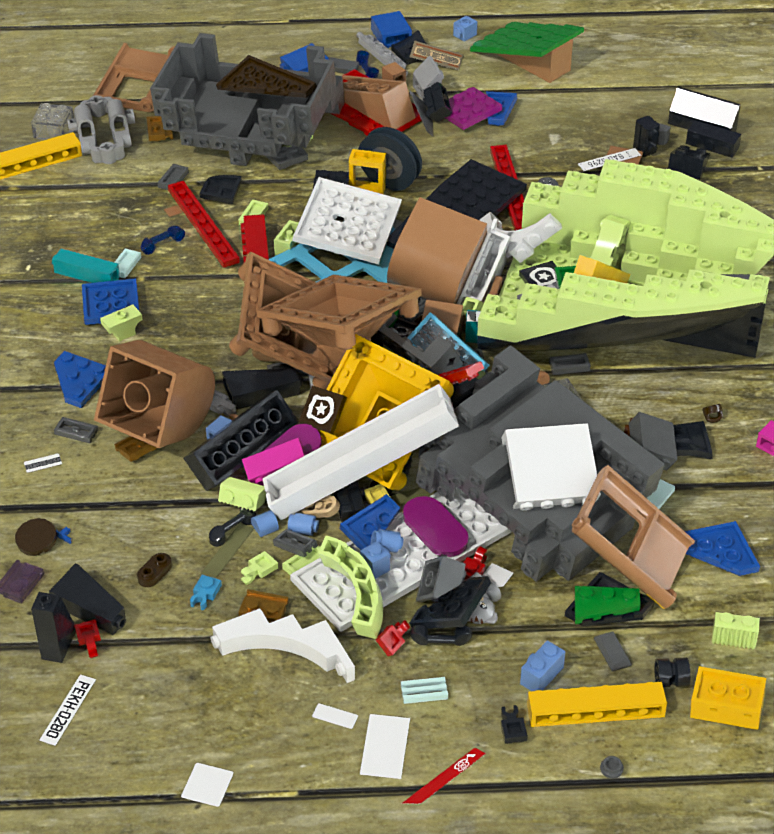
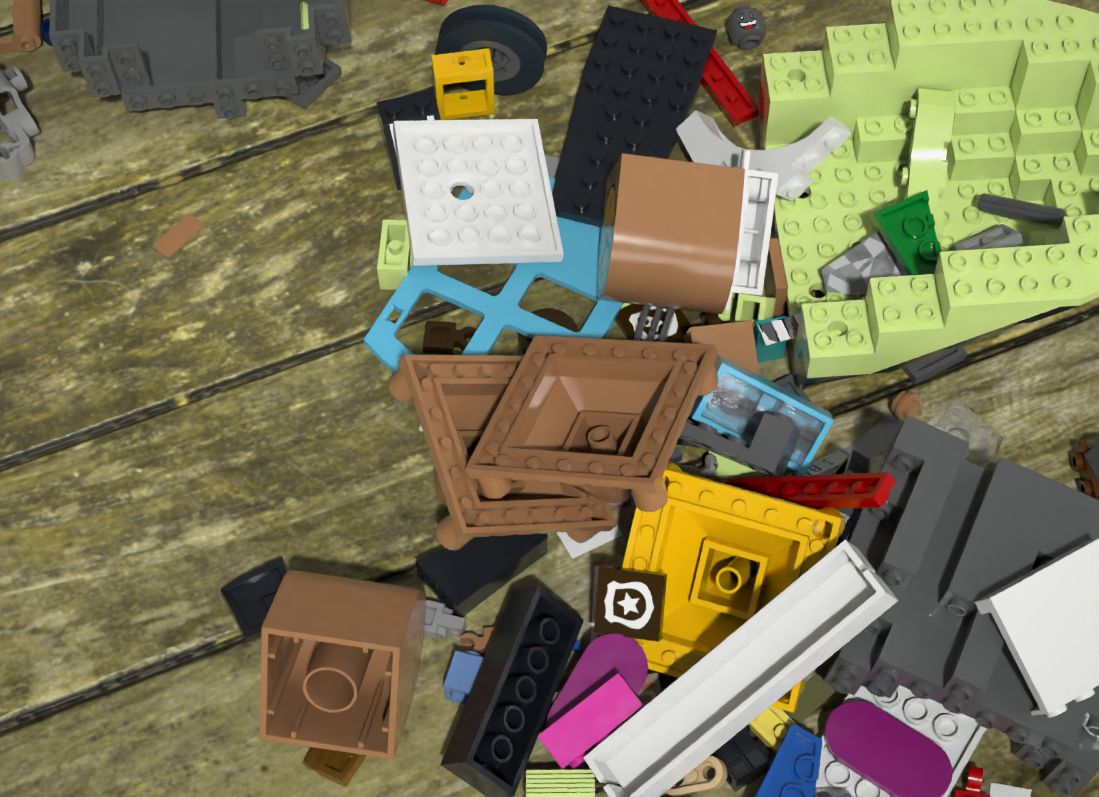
camera: 20 degrees left, 15 degrees up
teal brick [52,249,120,283] -> none
blue plate [54,351,106,408] -> none
dark grey tile [54,417,98,443] -> none
blue plate [82,279,140,325] -> none
yellowish green brick [100,305,143,341] -> none
light aqua tile [114,249,141,278] -> none
clear blue bar [141,226,185,255] -> none
pearl gold plate [146,116,173,141] -> none
dark grey tile [158,164,189,190] -> none
red plate [168,181,240,268] -> none
black plate [200,175,242,204] -> none
yellowish green tile [238,199,268,225] -> none
red brick [240,214,269,263] -> none
black tile [519,261,557,286] -> none
yellow brick [574,255,630,283] -> none

